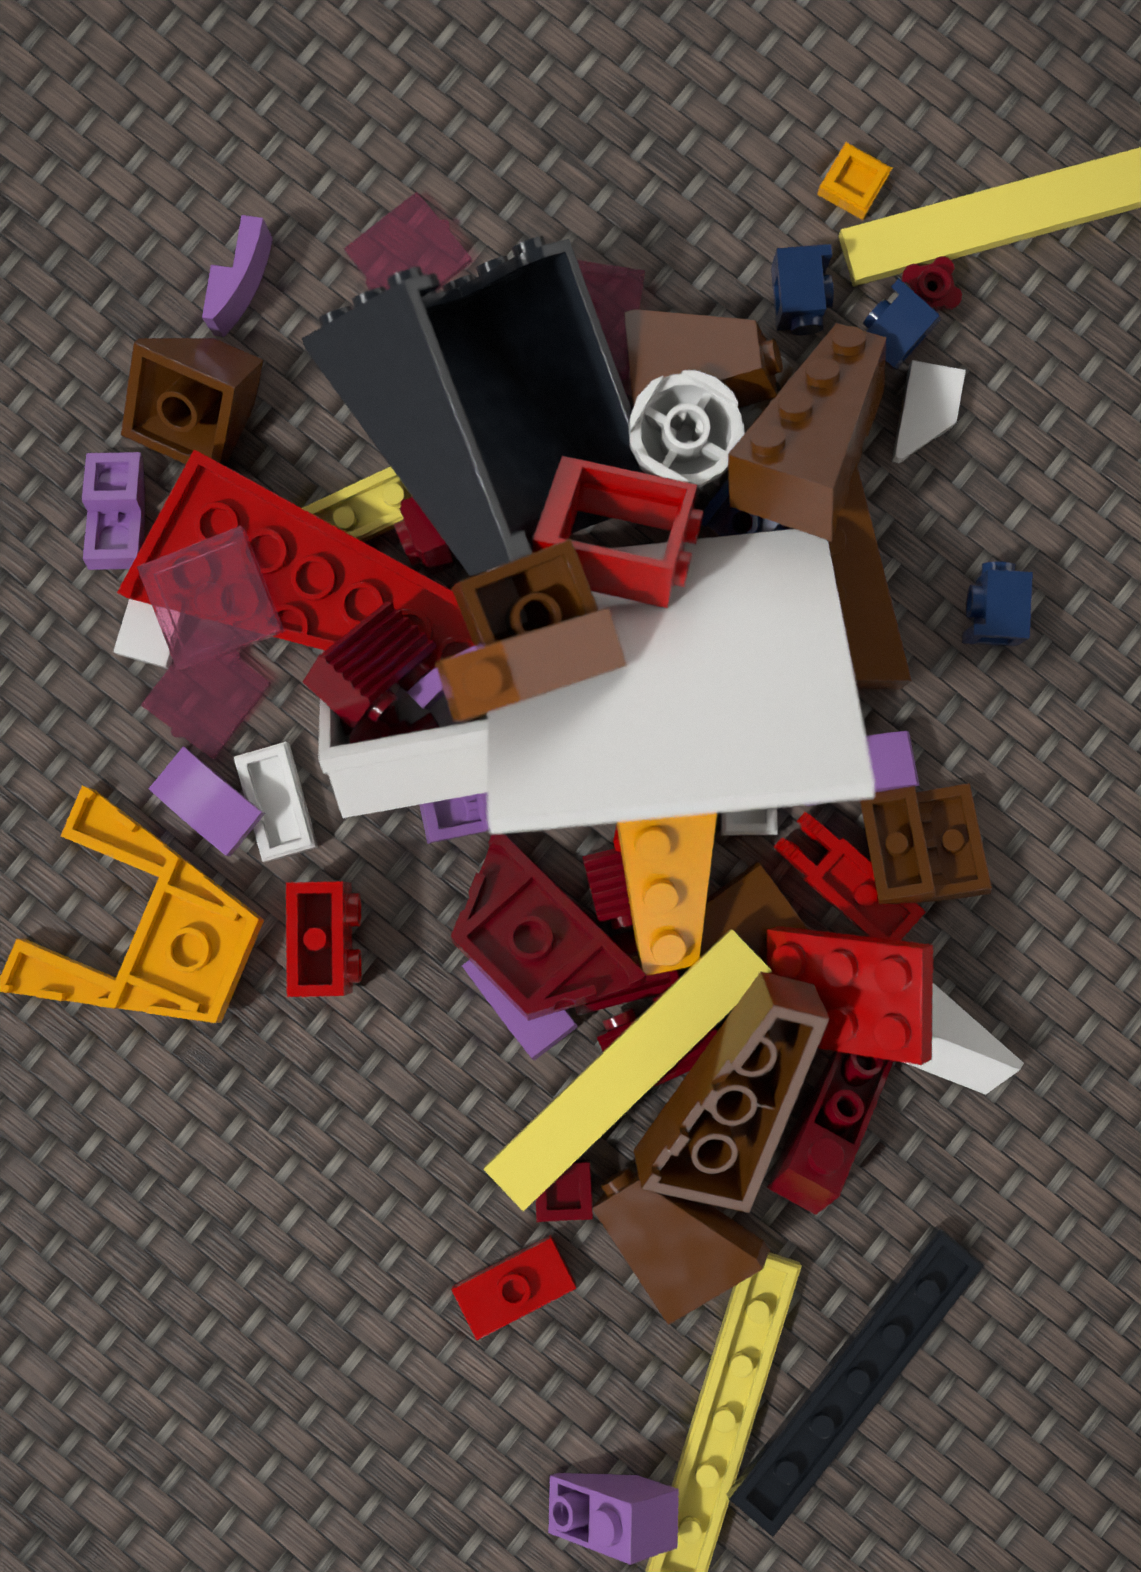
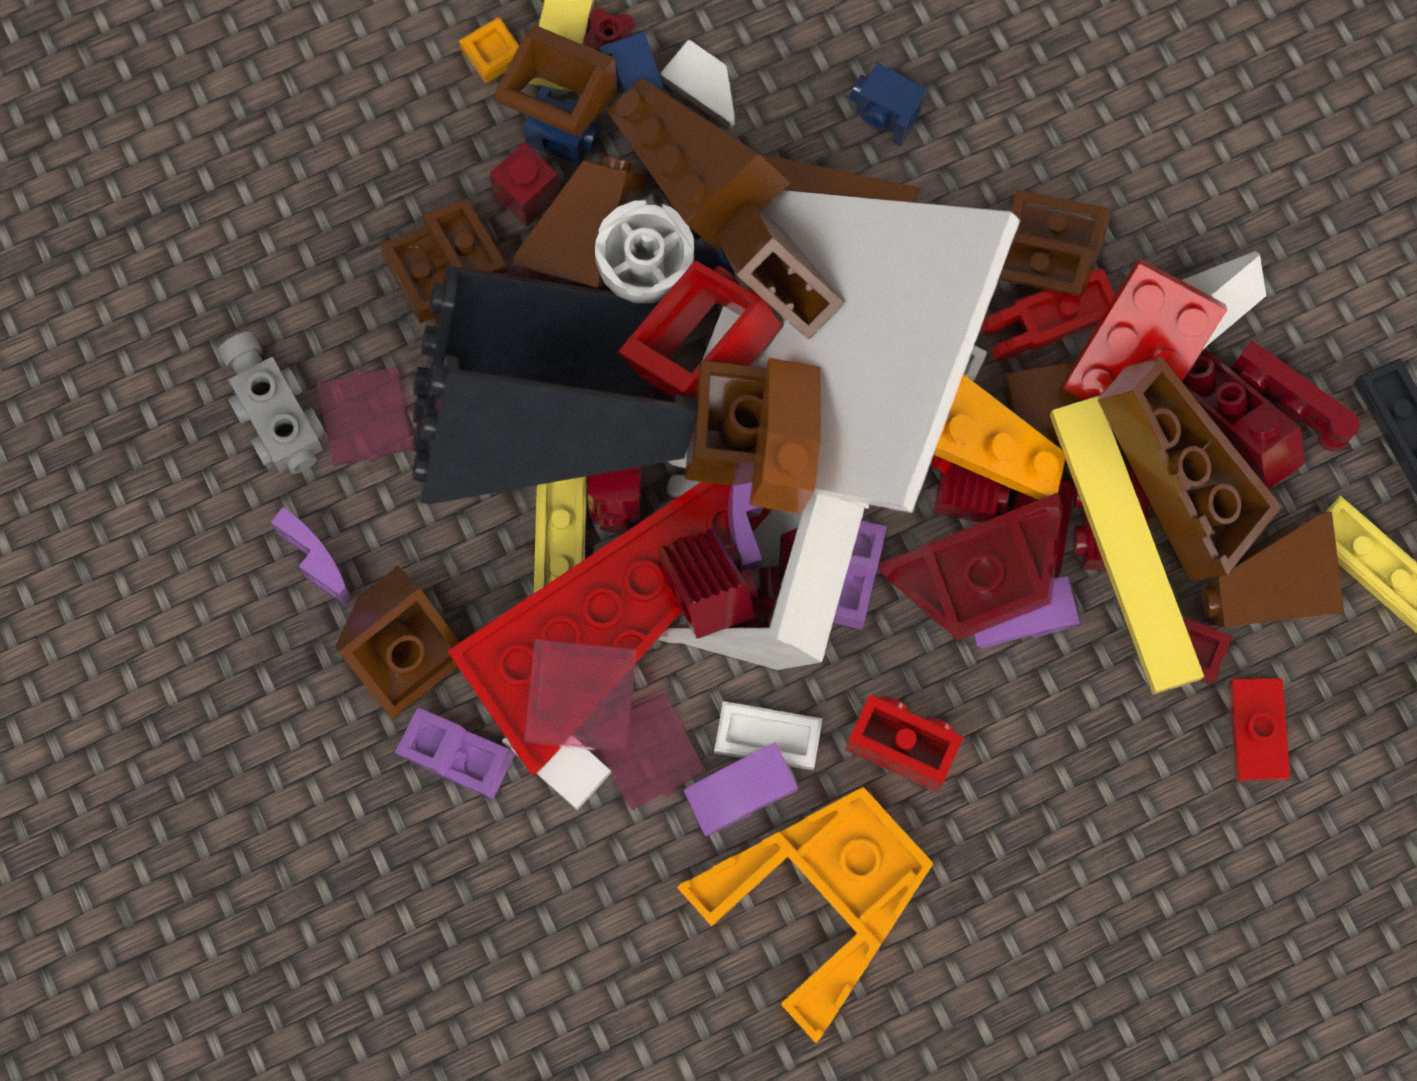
camera: 70 degrees left, 10 degrees down
none -> light grey brick [218,332,326,474]
none -> reddish brown slope [380,198,507,324]
none -> dark red brick [489,142,560,227]
none -> reddish brown tile [494,25,618,137]
none -> reddish brown slope [716,200,844,339]
none -> dark red plate [1231,340,1360,452]

